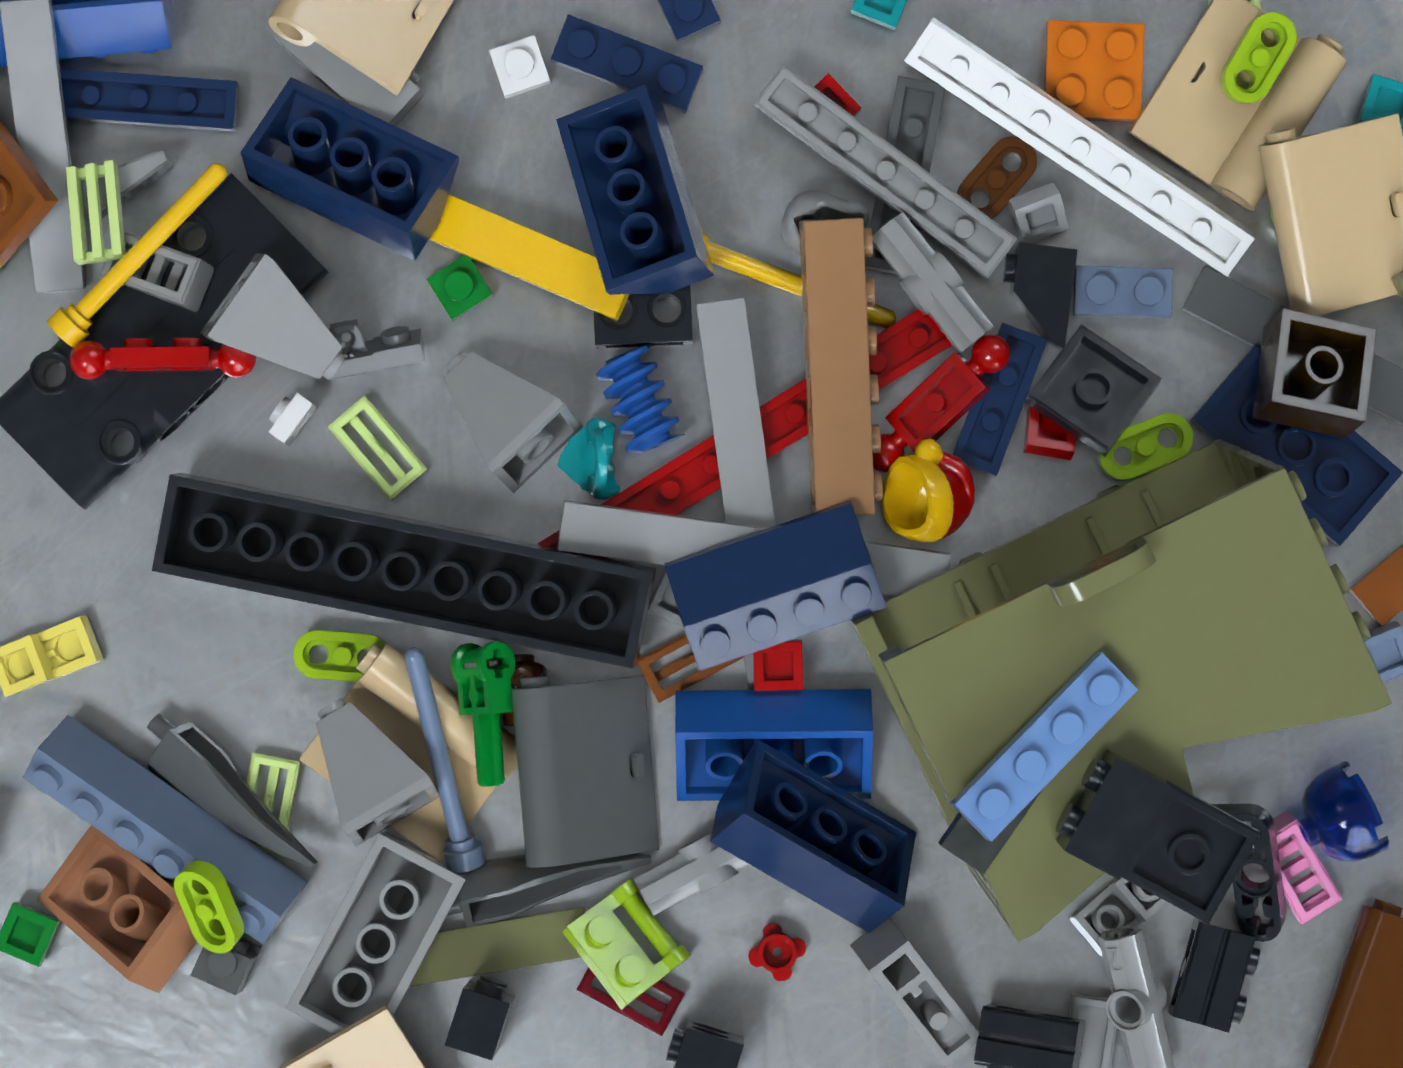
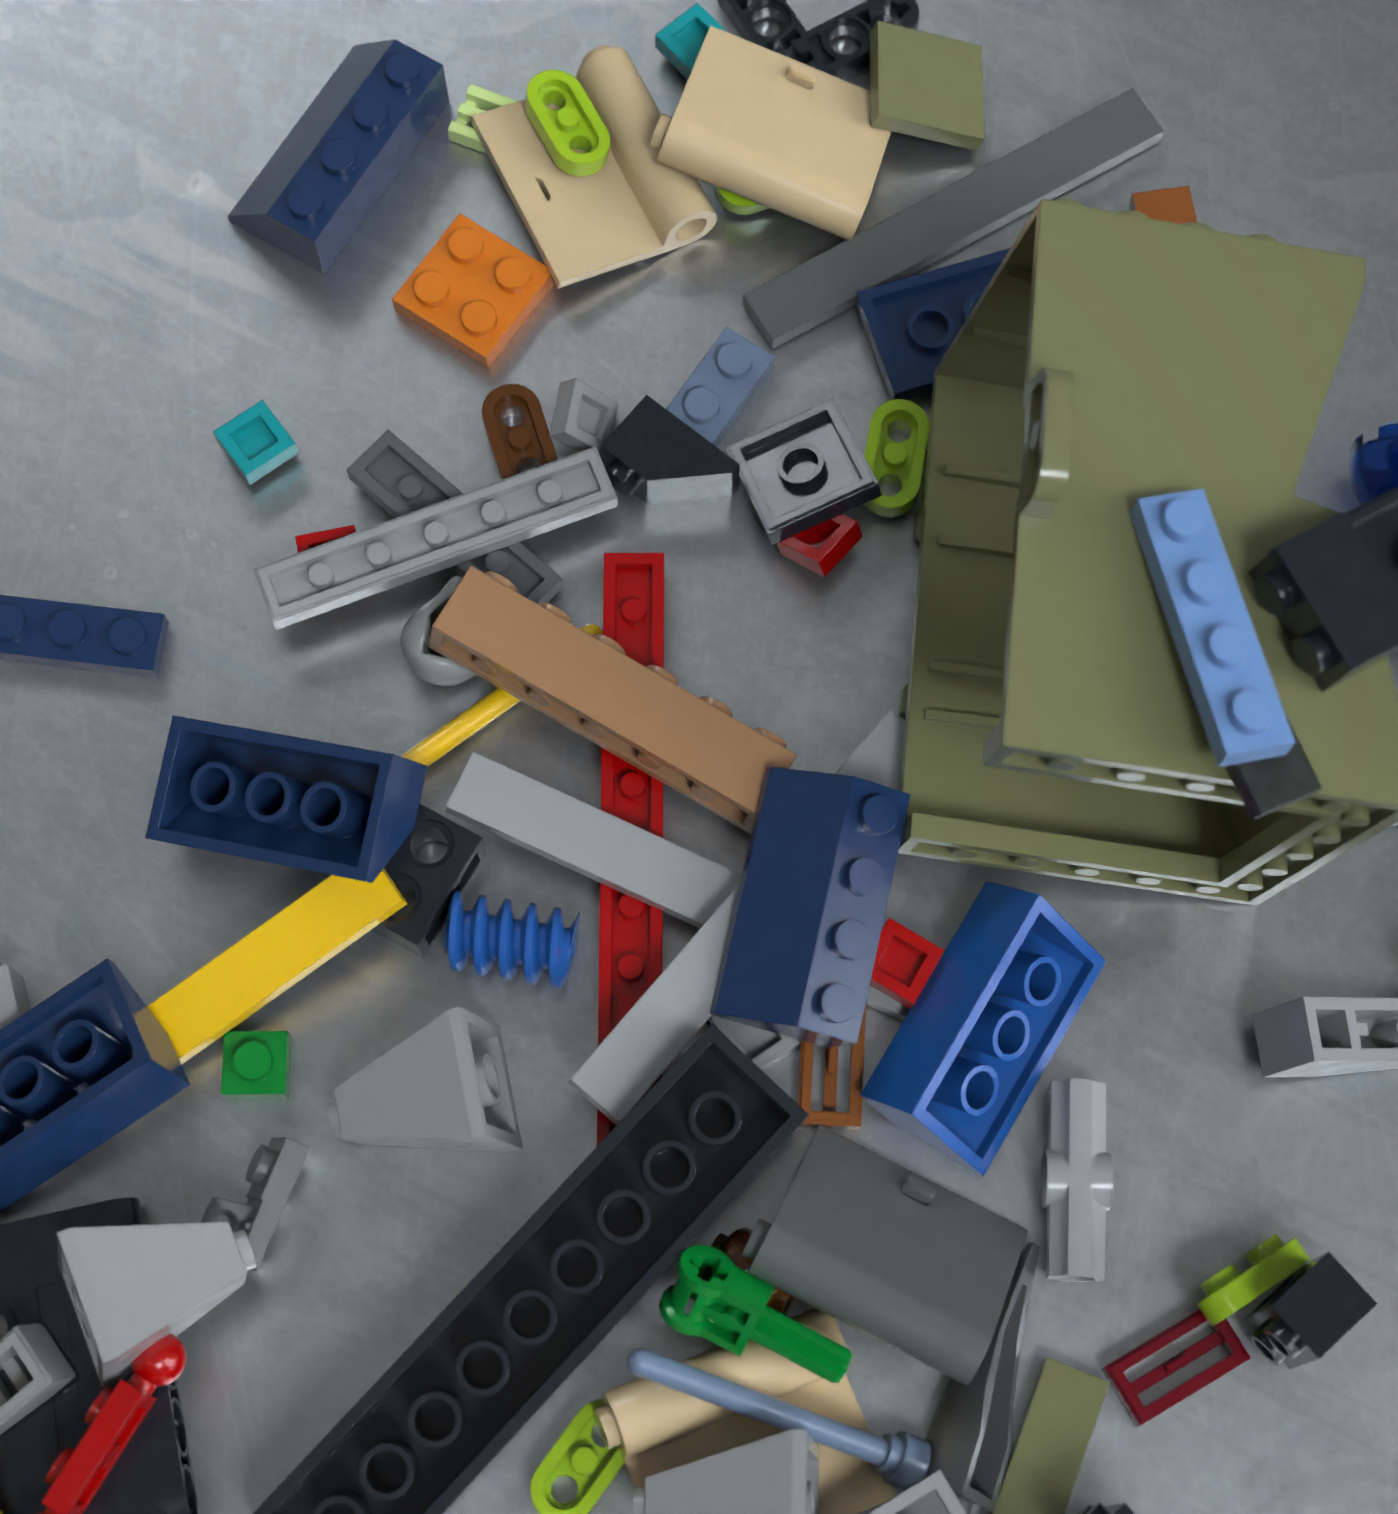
camera: 65 degrees left, 15 degrees down
white plate [269,393,318,447] -> none
yellowish green tile [328,396,428,501] -> none
white plate [489,35,551,99] -> none
dark blue plate [551,14,703,114] -> none
teal piece [558,418,620,500] -> none
lime plate [562,878,692,1010] -> none
dark blue slope [710,739,916,933] -> none
red plate [748,923,806,981] -> none
light grey piece [872,212,994,354] -> none
red plate [873,334,1010,472] -> none
yellow piece [881,439,975,542] -> none
white plate [905,17,1256,276] -> none
dark blue plate [952,322,1048,477] -> none
dark brown brick [1252,308,1377,438] -> none
none -> lime plate [1197,1233,1311,1326]

